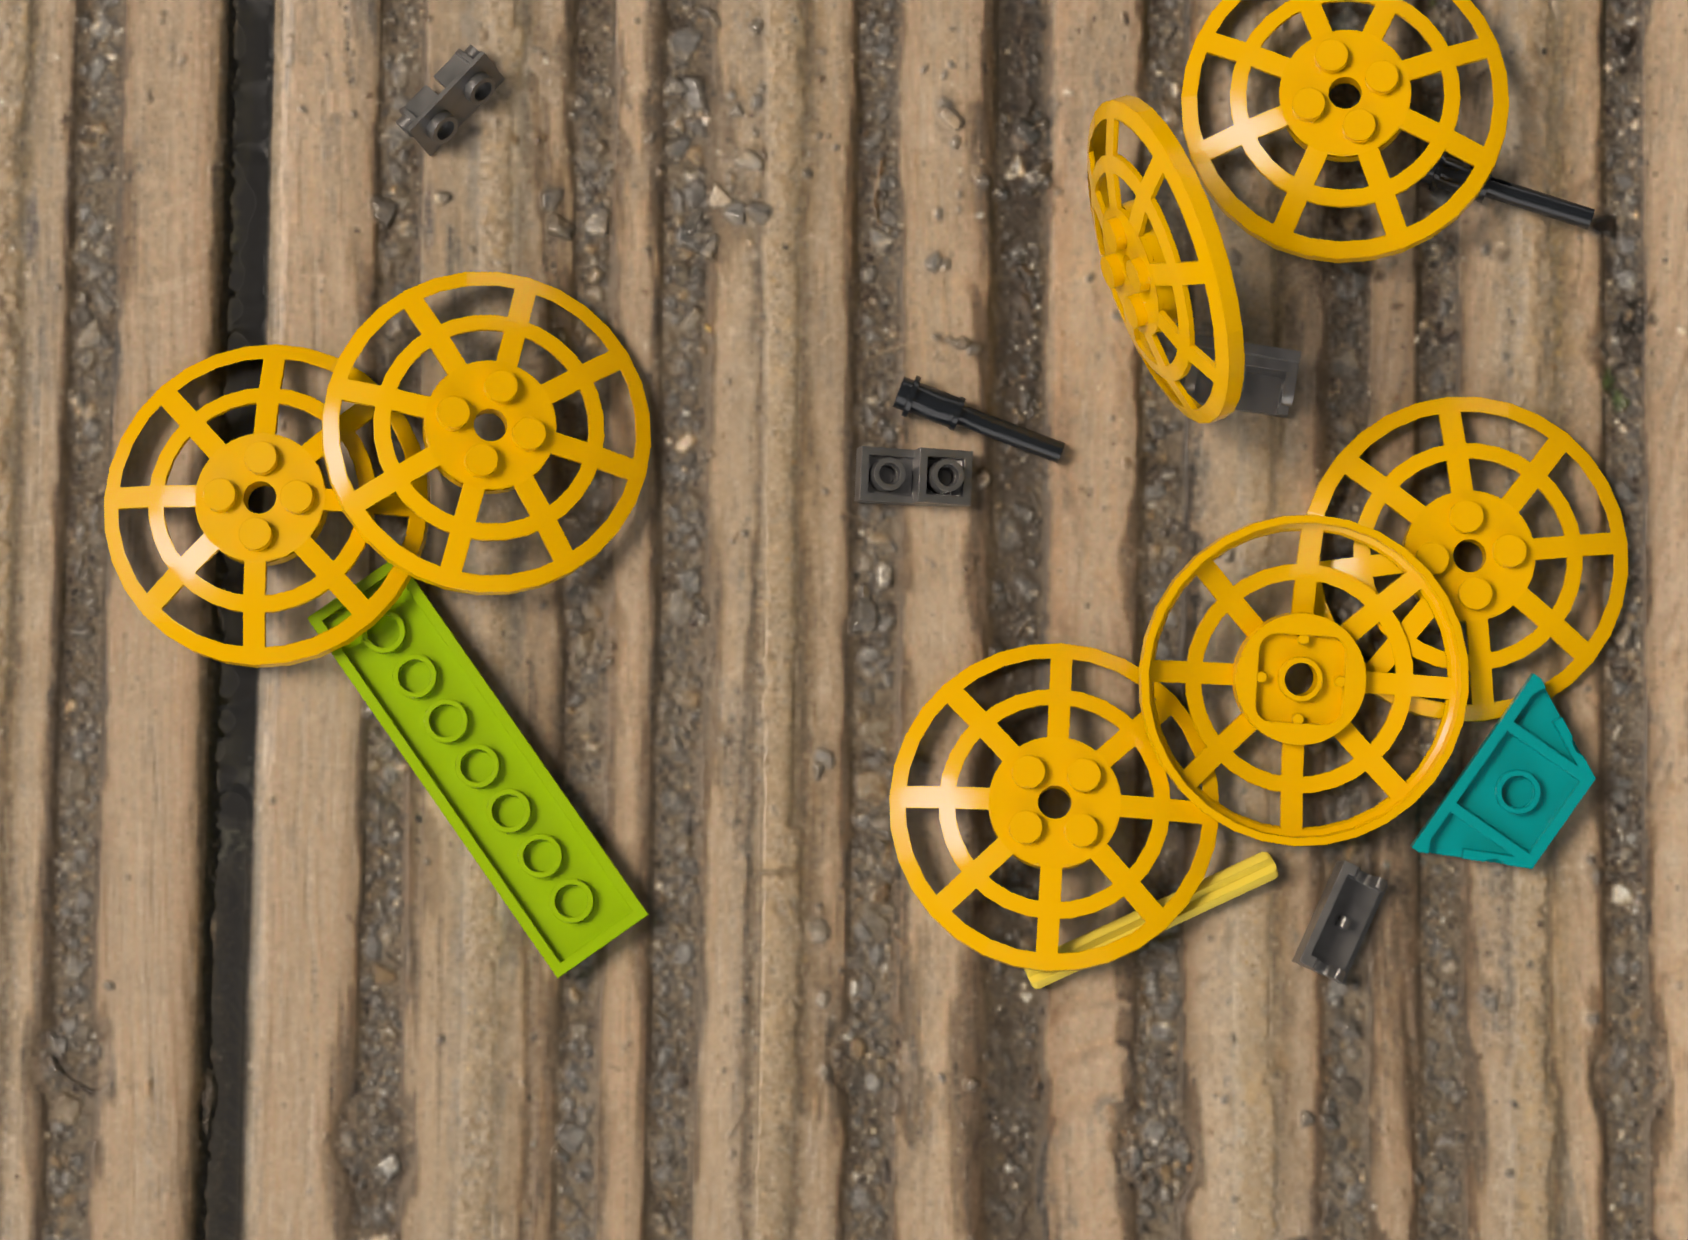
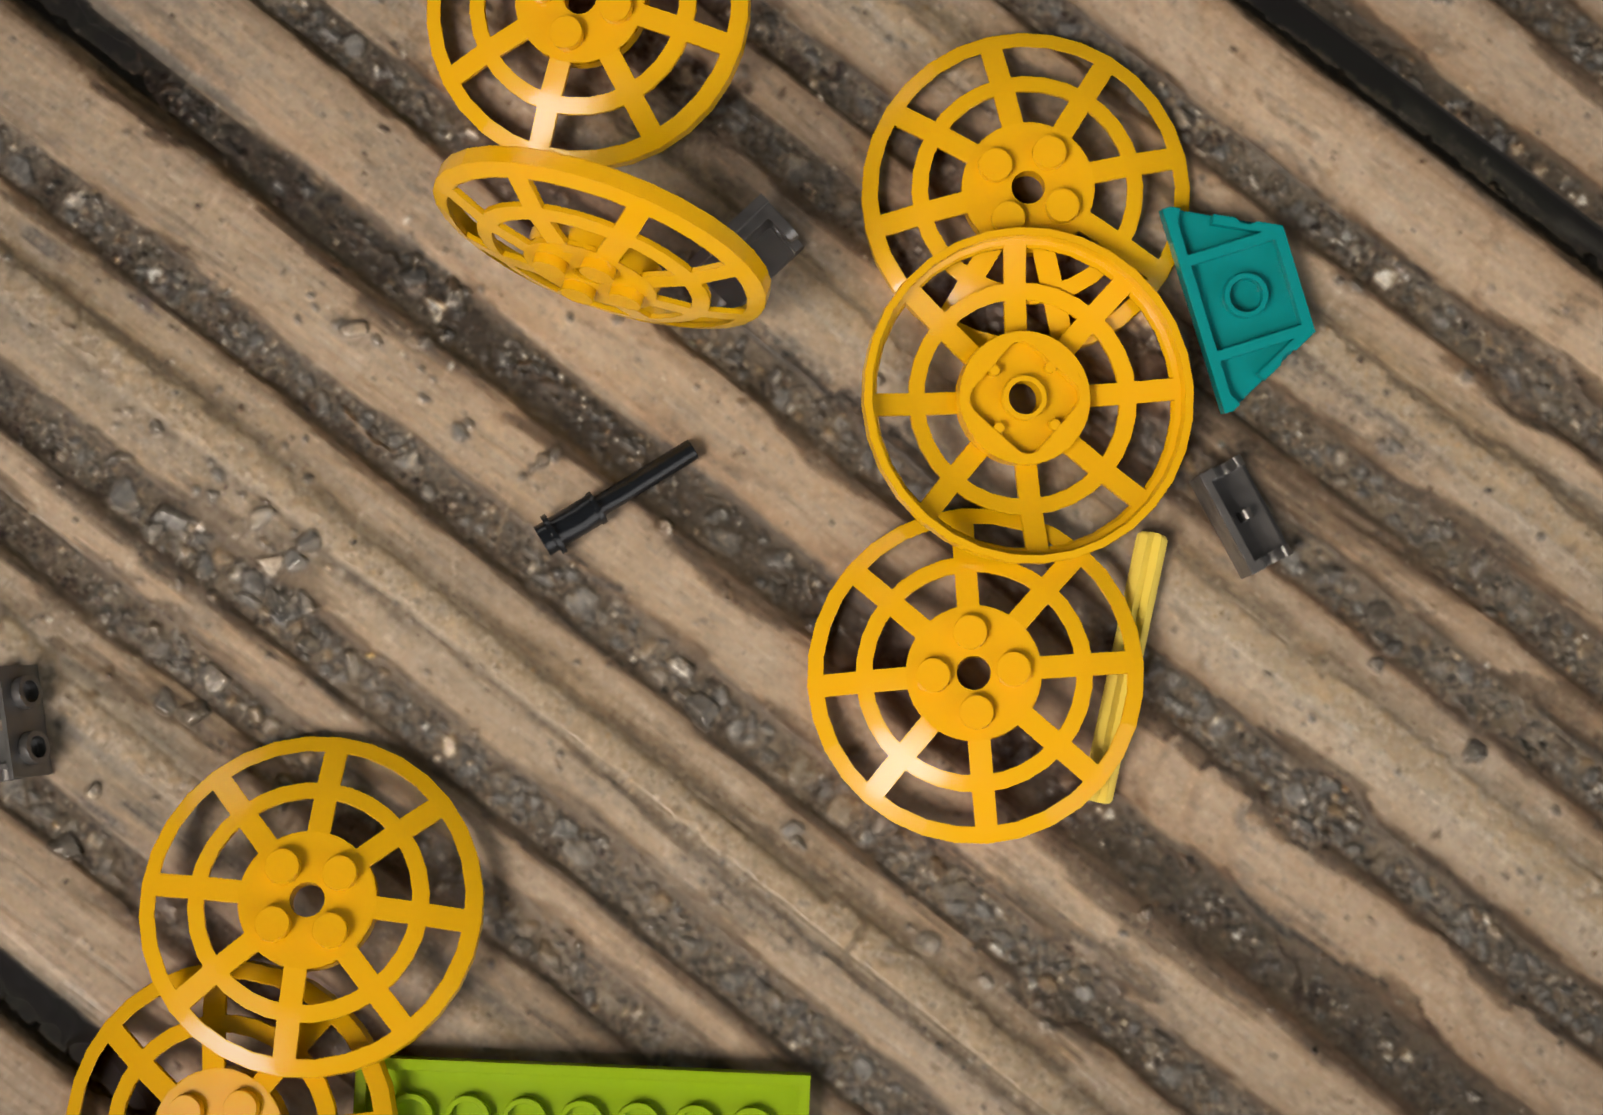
camera: 50 degrees left, 0 degrees up
flat silver slope [854,446,973,507] -> none

